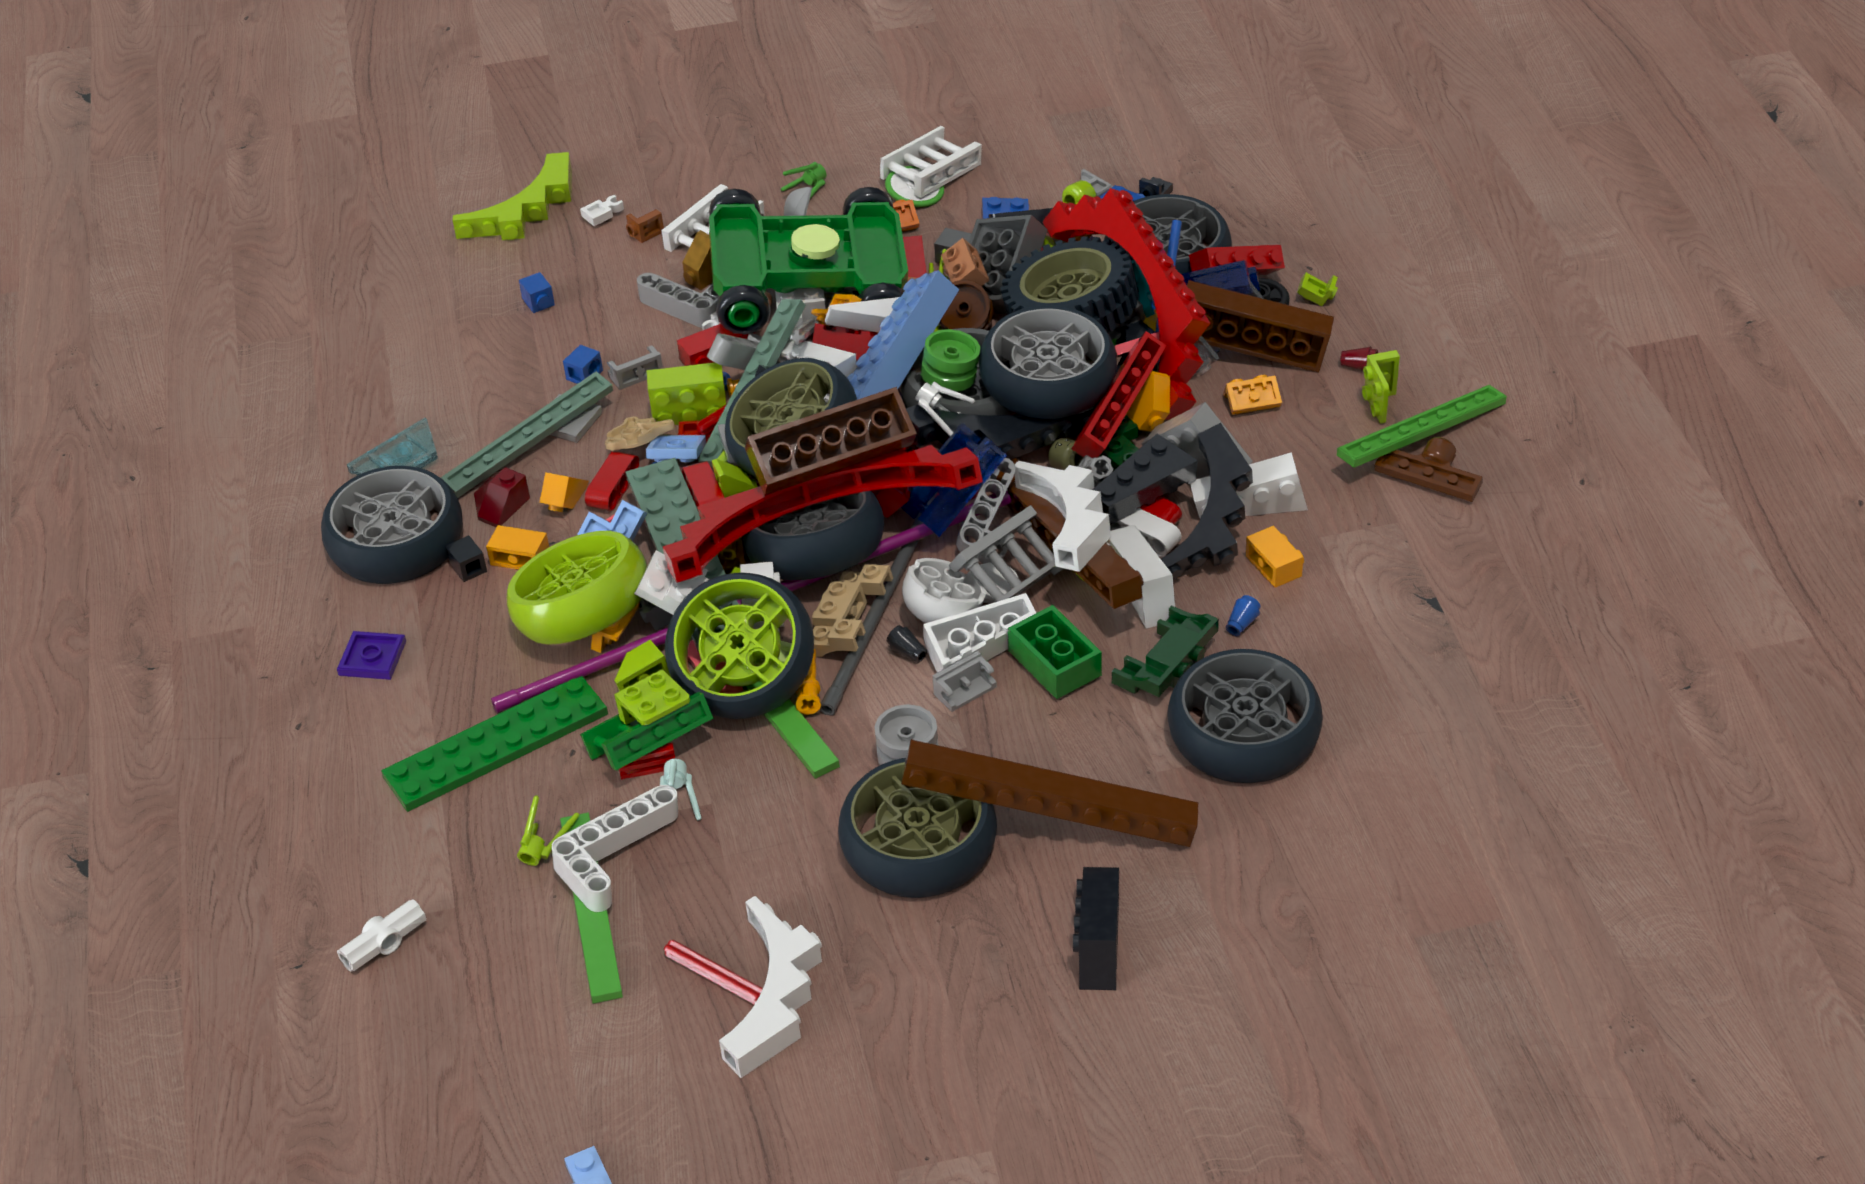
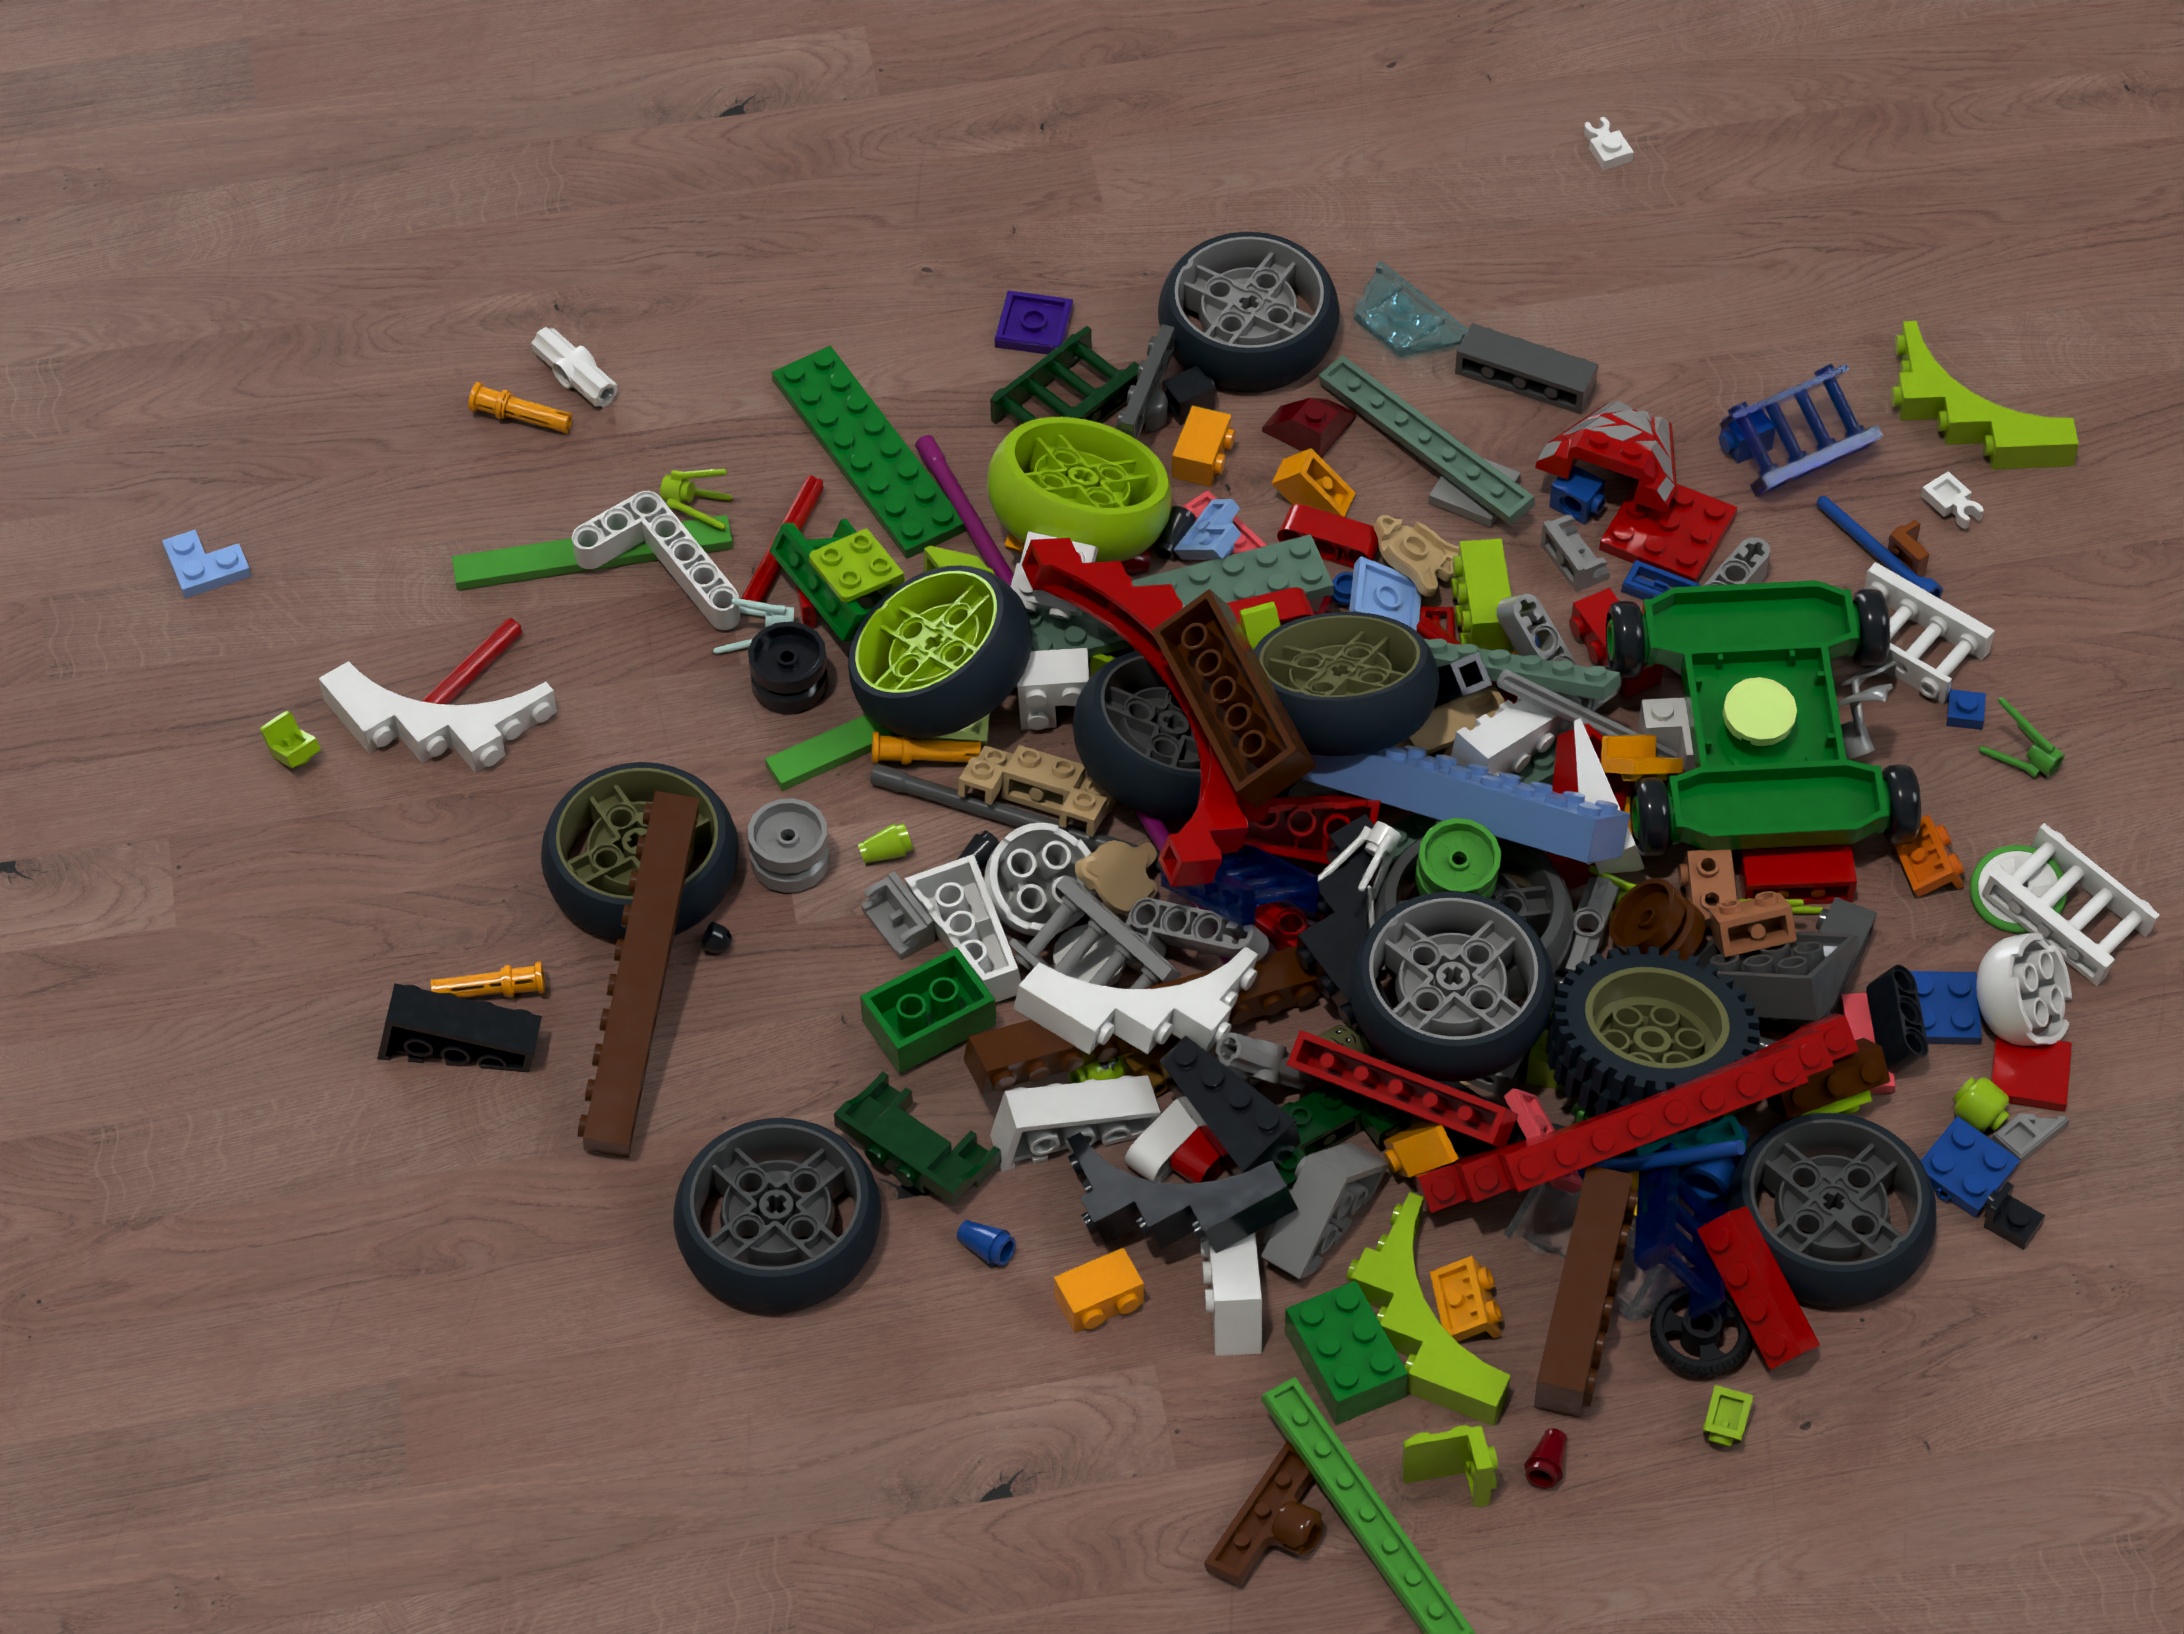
camera: 90 degrees right, 10 degrees up
none -> lime bracket [260,711,321,769]
none -> light orange pin [431,961,546,998]
none -> light orange pin [468,382,573,434]
none -> red axle [741,475,824,603]
none -> black wheel [748,621,828,713]
none -> lime cone [858,823,914,864]
none -> dark green fence [990,326,1139,424]
none -> tan tile [1075,840,1157,923]
none -> dark grey plate [1116,324,1175,439]
none -> green brick [1285,1280,1408,1426]
none -> lime arch [1346,1192,1511,1426]
none -> dark grey brick [1455,323,1598,415]
none -> red wedge [1535,401,1677,513]
none -> white plate [1584,117,1634,170]
none -> red plate [1599,479,1738,583]
none -> blue tile [1621,560,1700,600]
none -> clear blue fence [1720,363,1883,497]
none -> blue piece [1816,496,1943,598]
none -> blue plate [1946,689,1986,730]
none -> white cylinder [1976,932,2072,1046]
none -> red tile [1991,1035,2072,1112]

